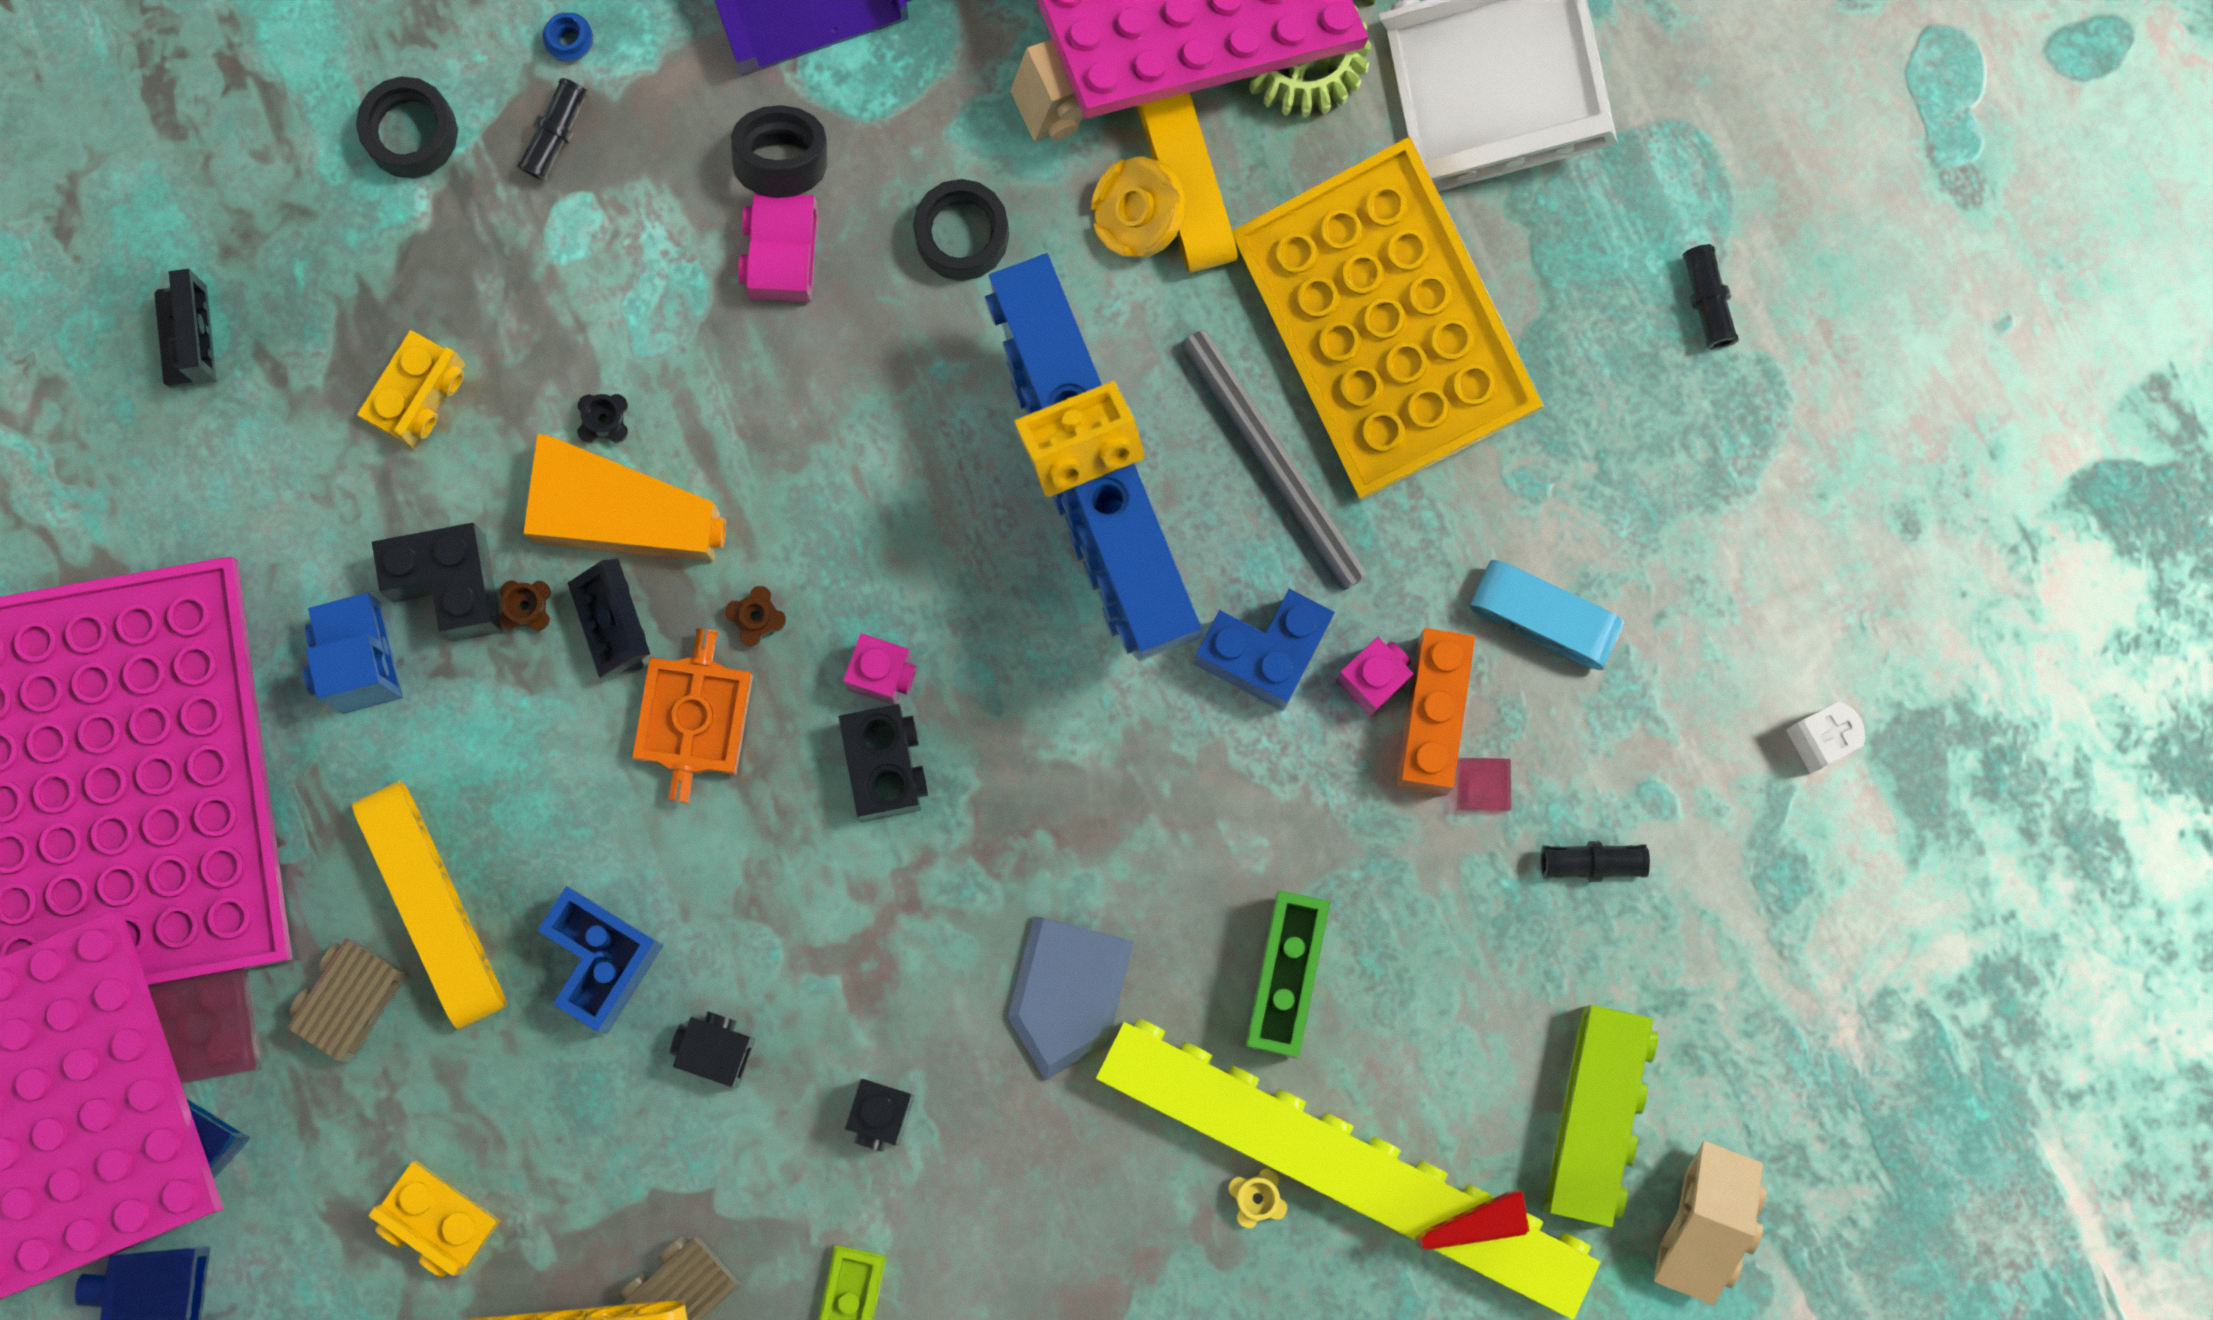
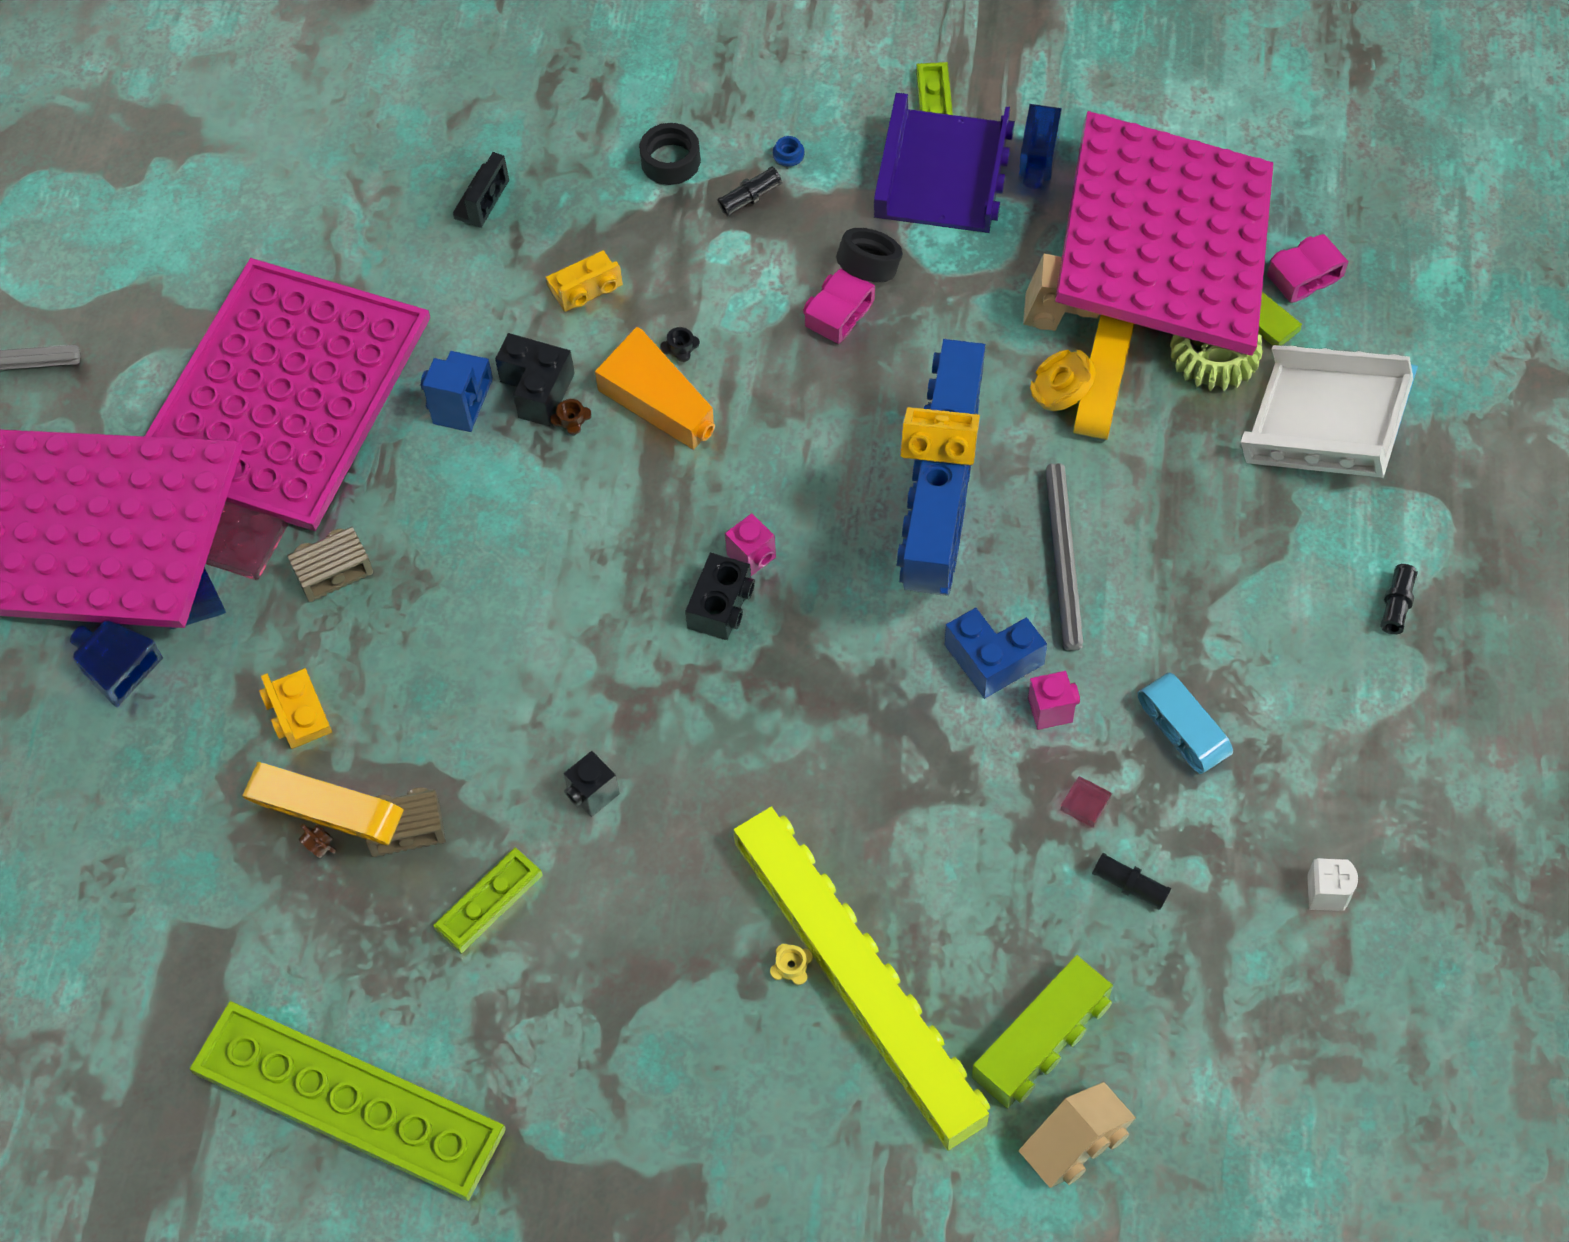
camera: 35 degrees right, 20 degrees down
yellow beam [352,780,507,1030] -> none
blue brick [538,886,664,1034] -> none
black bracket [568,558,650,678] -> none
orange plate [632,628,753,804] -> none
black brick [670,1011,756,1088] -> none
reddish brown plate [725,586,786,646] -> none
black tyre [913,179,1009,281] -> none
sand blue tile [1008,916,1134,1081] -> none
yellow plate [1232,136,1545,500] -> none
bright green brick [1244,890,1331,1059] -> none
orange brick [1396,628,1476,795] -> none
red slope [1415,1190,1530,1250] -> none

